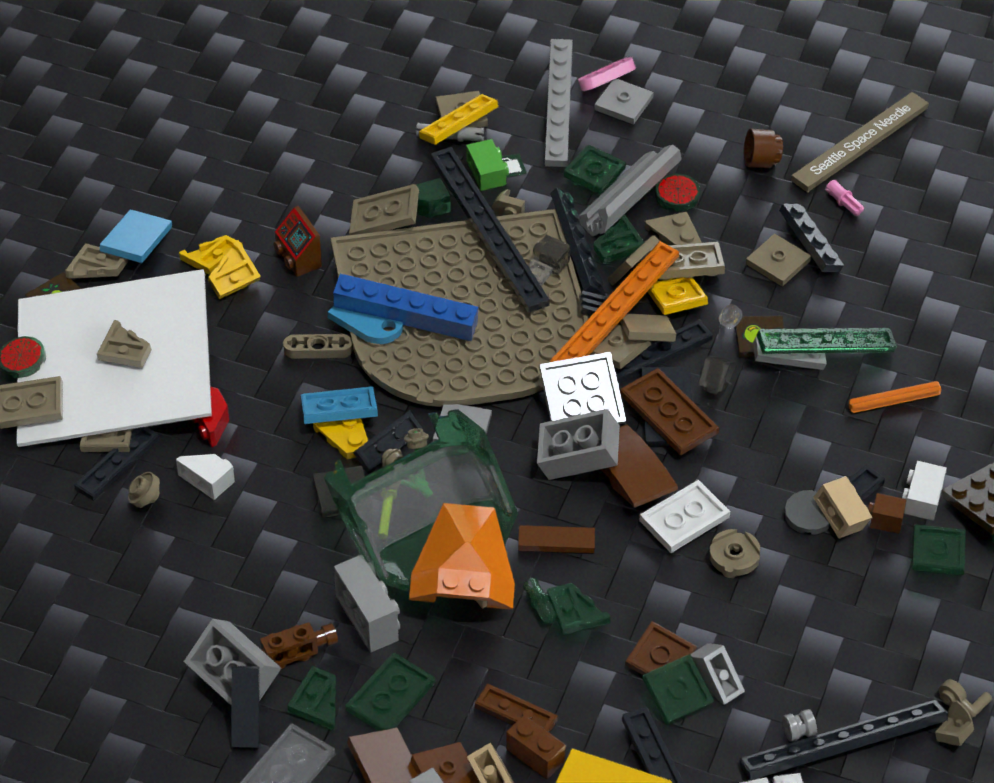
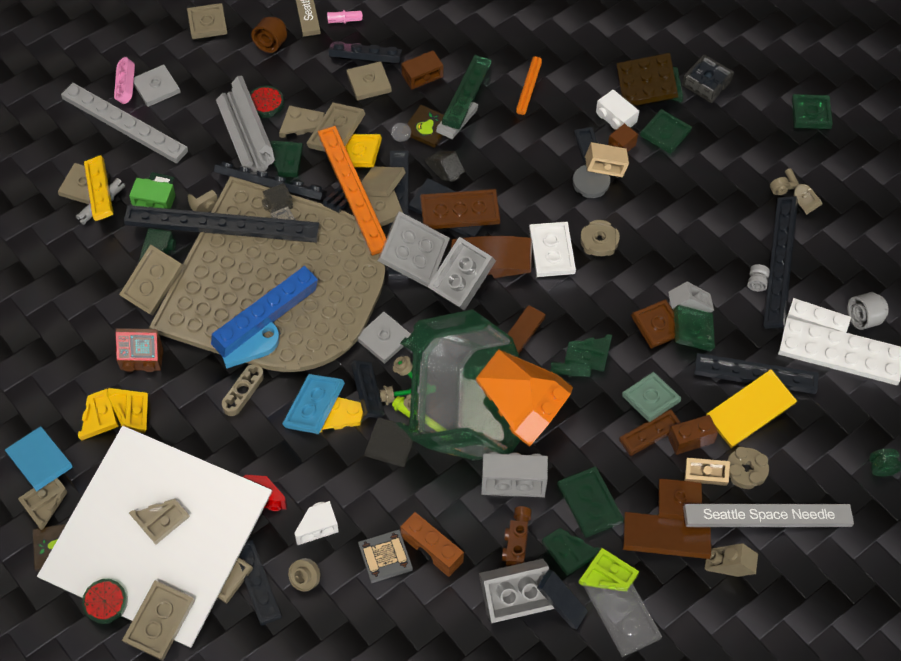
camera: 60 degrees left, 10 degrees up
clear green plate [564,144,626,194] -> none
dark tan tile [608,235,659,286] -> none
none -> dark tan plate [187,3,227,39]
none -> tile [358,530,413,584]
none -> dark orange arch [400,512,464,577]
none -> reddish brown brick [401,50,443,90]
none -> lime wing [579,548,639,592]
none -> sand green plate [622,372,681,422]

